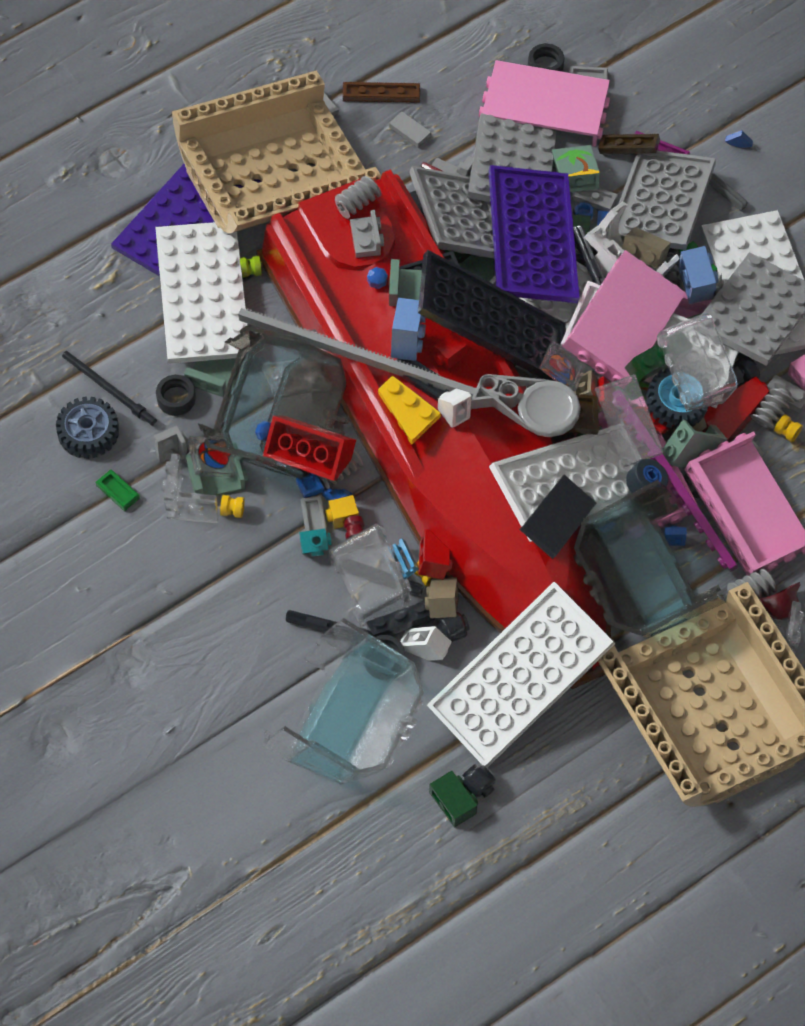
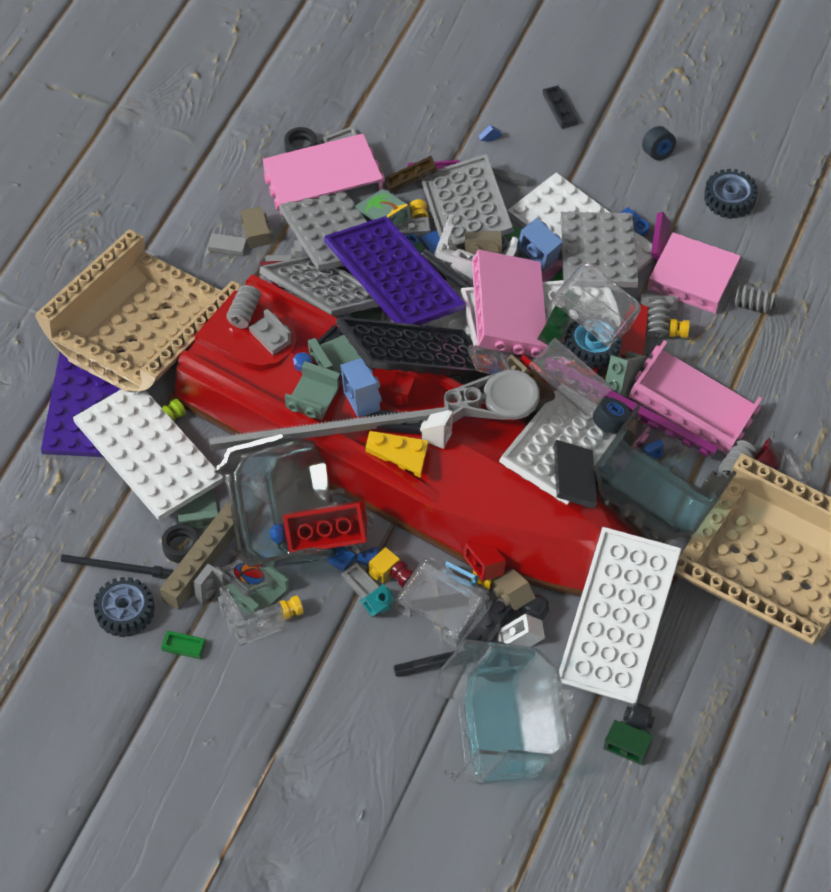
camera: 30 degrees left, 5 degrees down
reddish brown tile [343,82,420,103] -> none
none -> dark tan brick [160,502,245,610]
none -> dark tan brick [240,206,273,249]
none -> sand green panel [285,361,341,420]
none -> yellow wheel [409,199,429,219]

